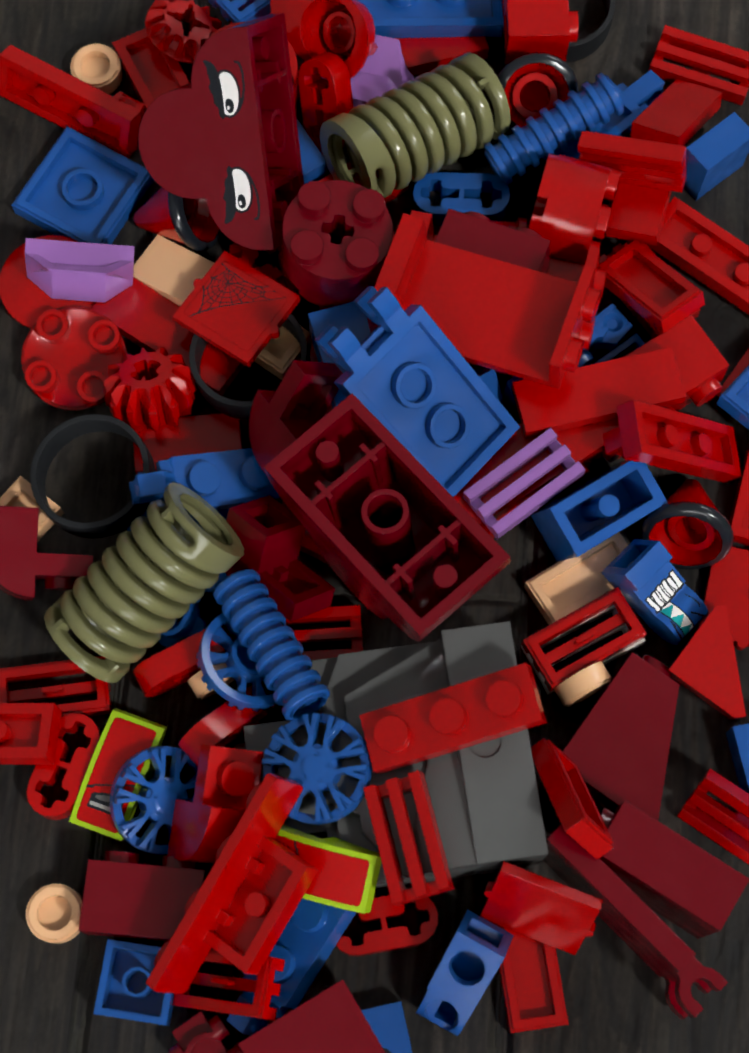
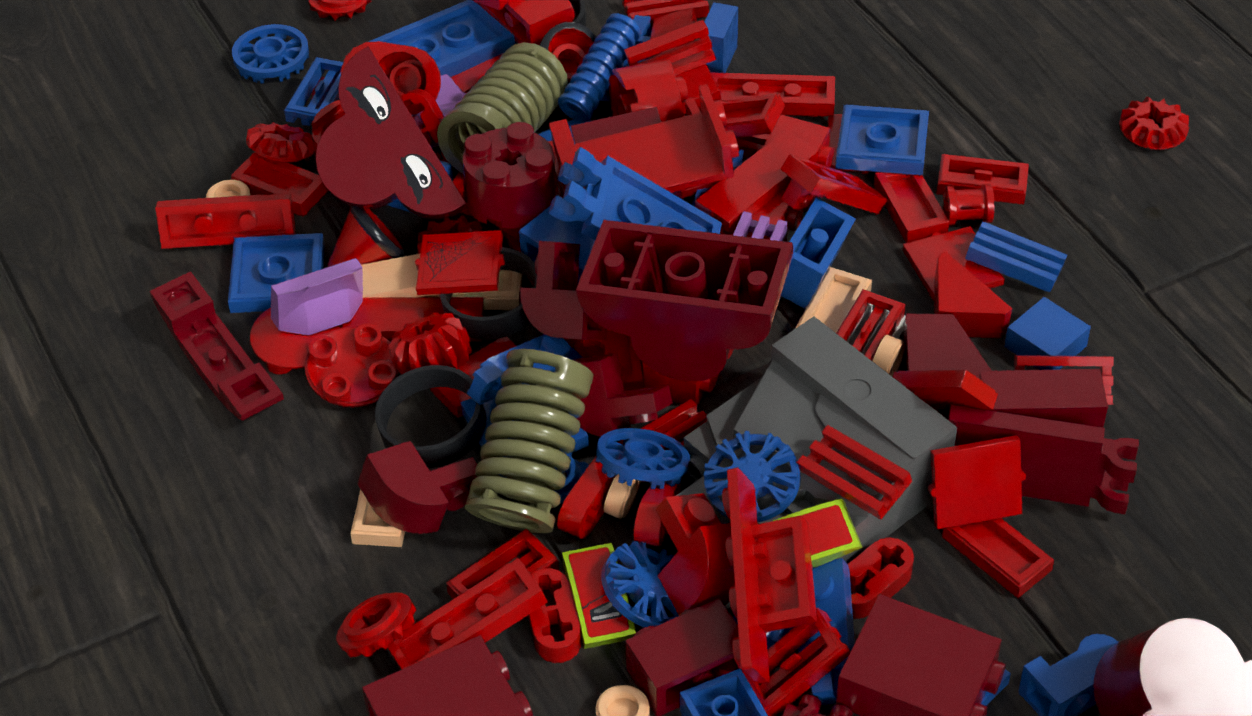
camera: 30 degrees left, 25 degrees down
blue piece [213,569,330,721] -> none
red plate [359,662,547,774] -> none
blue leg [416,909,514,1036] -> none
blue leg [601,539,708,645] -> none
red hat [640,479,734,570] -> none

